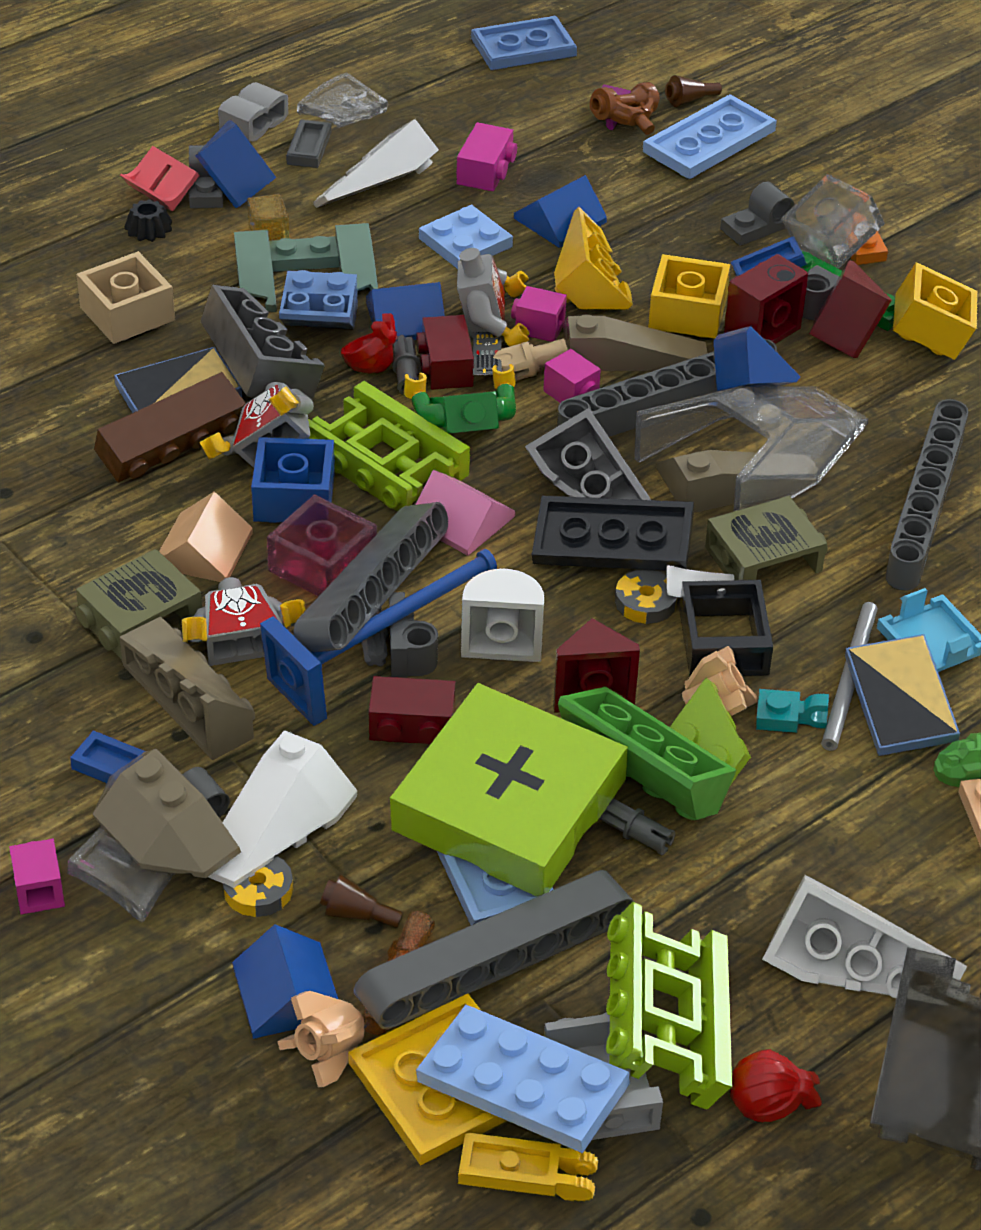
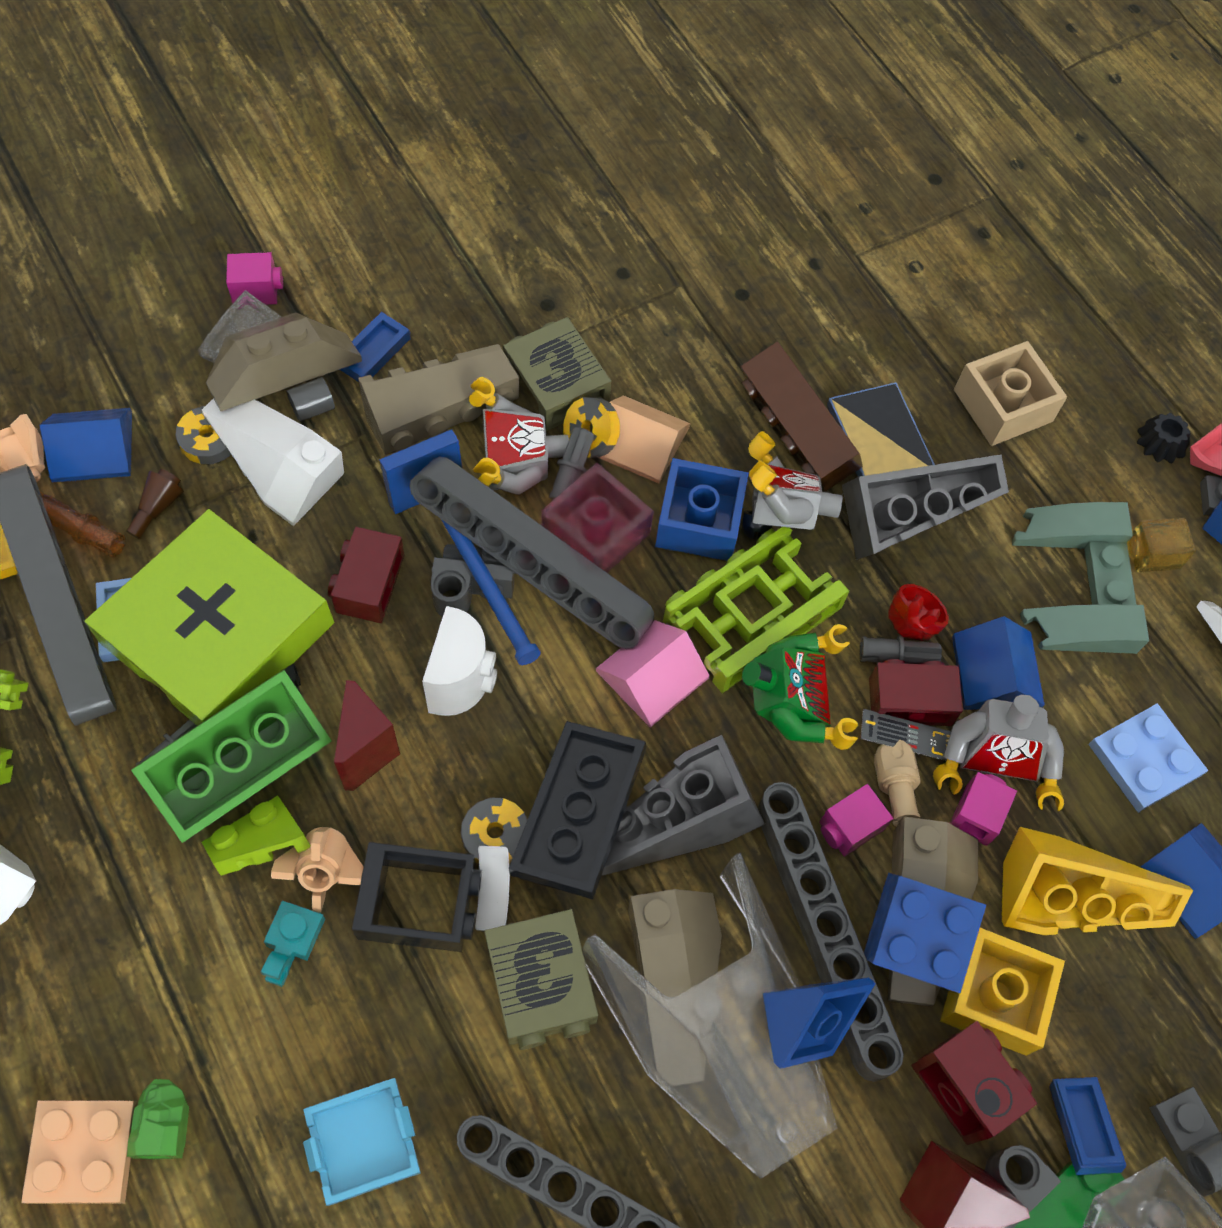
camera: 95 degrees right, 20 degrees up
medium blue slope [279,270,357,329] -> none
light grey piece [821,602,878,751] -> none
tile [845,634,960,756] -> none
none -> dark grey axle [549,427,594,505]
none -> yellow piece [563,397,620,458]
none -> blue brick [864,872,986,993]

